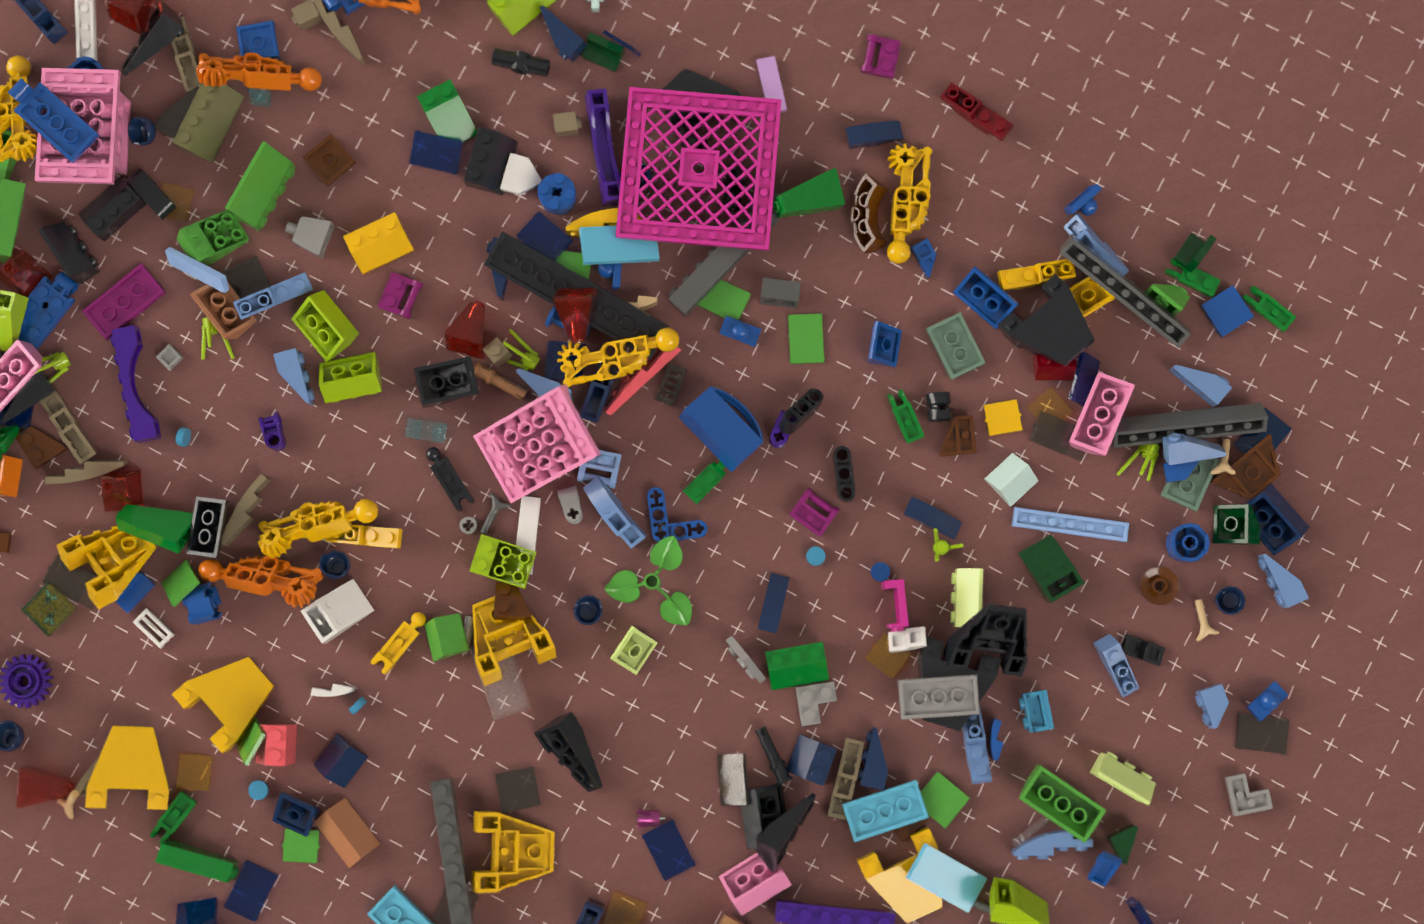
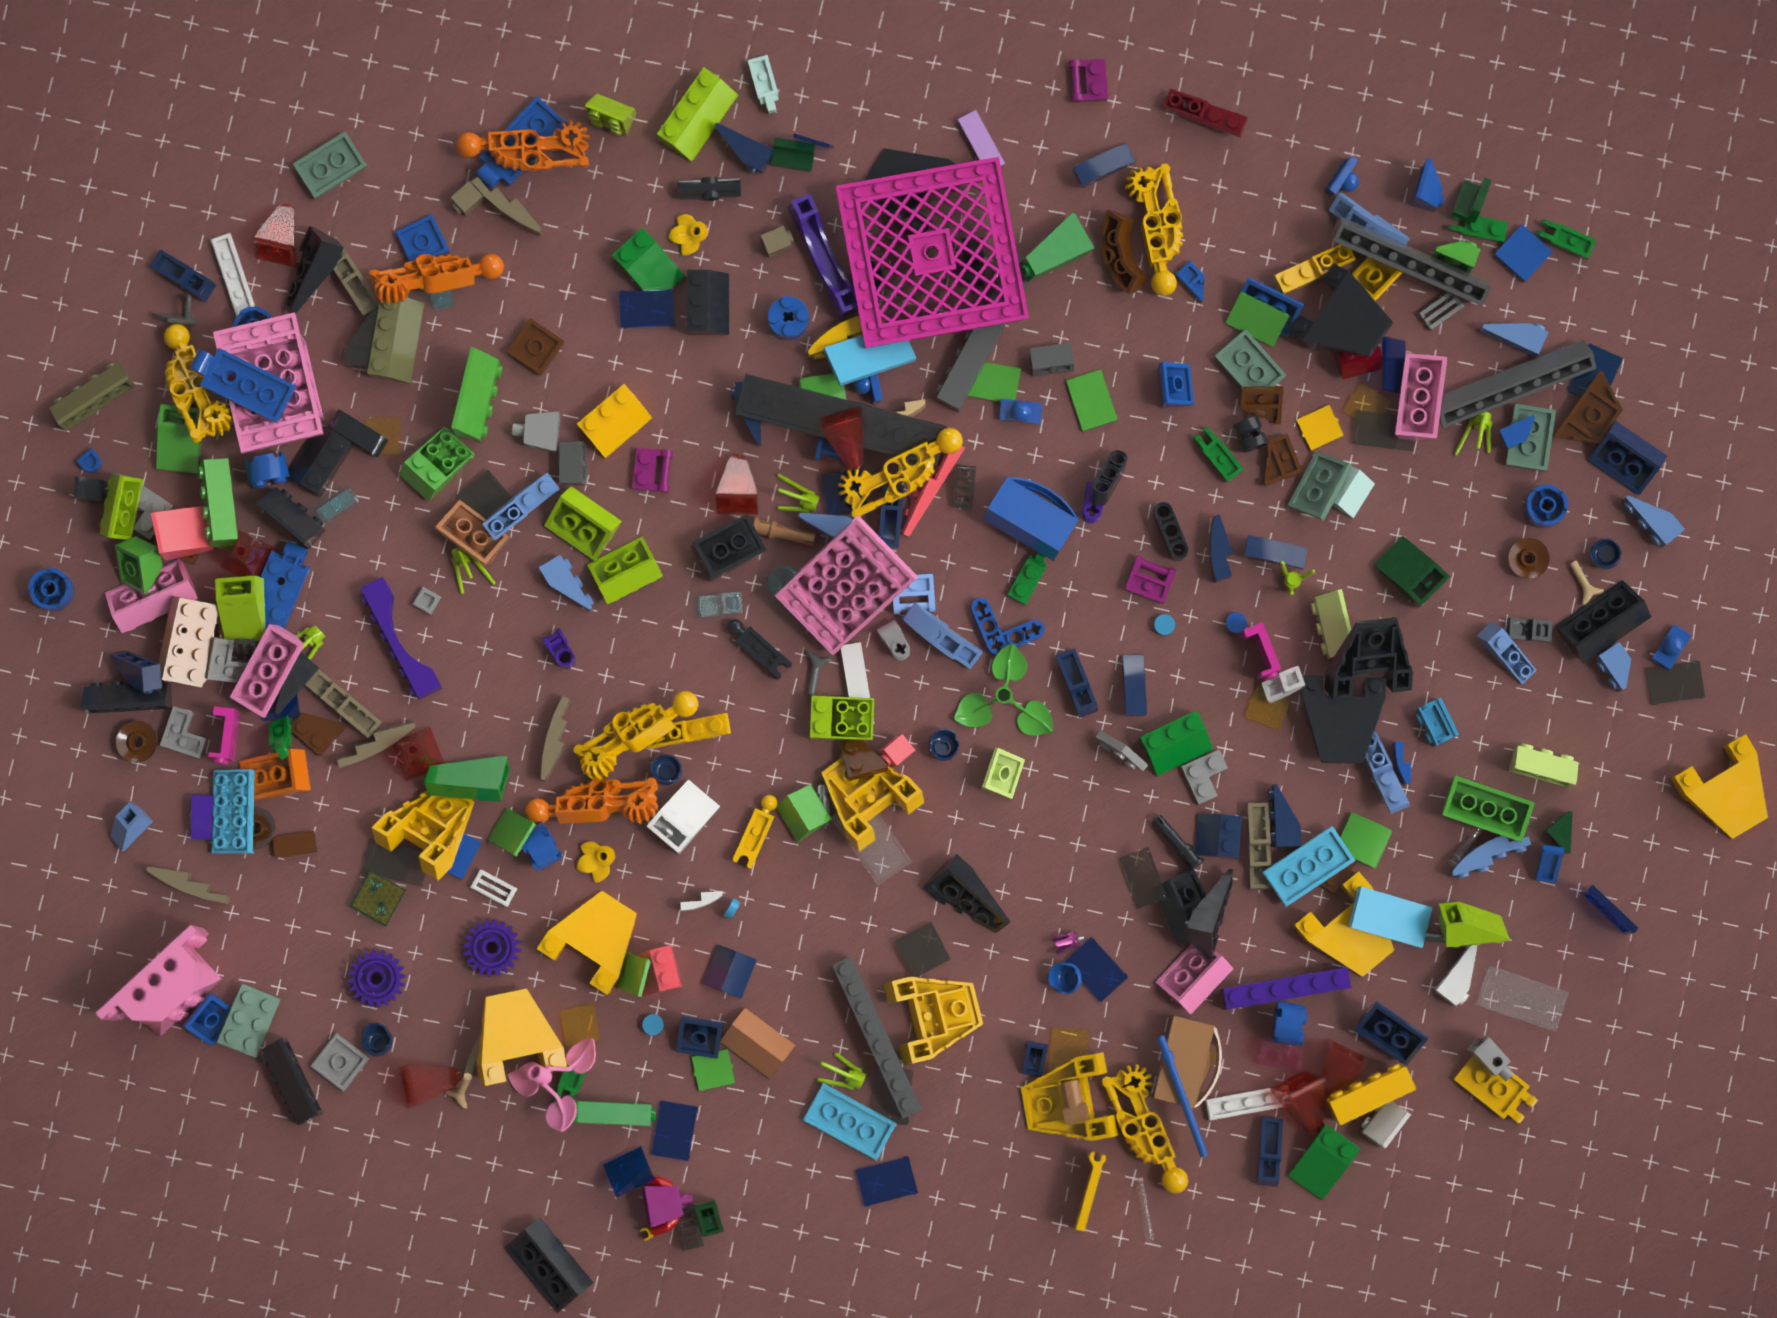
camera: 20 degrees left, 0 degrees up
magenta tile [82,263,166,341] -> none
dark blue hair [128,117,156,145] -> none
light blue tile [165,247,229,293] -> none
dark azure tile [176,427,191,447] -> none
black slope [186,496,228,558] -> none
light grey bush [459,517,478,534] -> none
dark tan brick [482,337,513,368] -> none
white slope [500,153,542,195] -> none
clear blue piece [516,212,573,260] -> none
light grey tile [898,674,980,720] -> none
light blue tile [1012,507,1129,542] -> none
medium blue slope [1163,433,1226,466] -> none
tan piece [1210,439,1236,475] -> none
dark green slope [1213,504,1260,545] -> none
light grey plate [1224,773,1273,816] -> none
none -> dark grey piece [152,295,197,326]
none -> blue brick [244,452,290,489]
none -> clear light blue brick [316,488,360,524]
none -> dark purple gear [463,919,522,977]
none -> bright pink plant [508,1038,596,1132]
none -> dark grey hinge [559,441,587,486]
none -> yellow plate [576,841,615,883]
none -> yellow plate [668,214,708,256]
none -> clear light blue hair [767,565,798,595]
none -> lime plant [817,1052,866,1090]
none -> coral brick [878,734,915,768]
none -> blue hair [1048,962,1082,994]
none -> dark blue slope [1056,648,1098,718]
none -> dark blue slope [1209,514,1233,583]
none -> bright green piece [1226,291,1289,347]
none -> reddish brown wing [1240,386,1283,425]
none -> sand green plate [1288,451,1352,521]
none -> blue slope [1411,158,1444,212]
none -> light grey tile [1418,292,1464,331]
none -> black slope [1555,580,1651,664]
none -> yellow wedge [1670,734,1768,839]

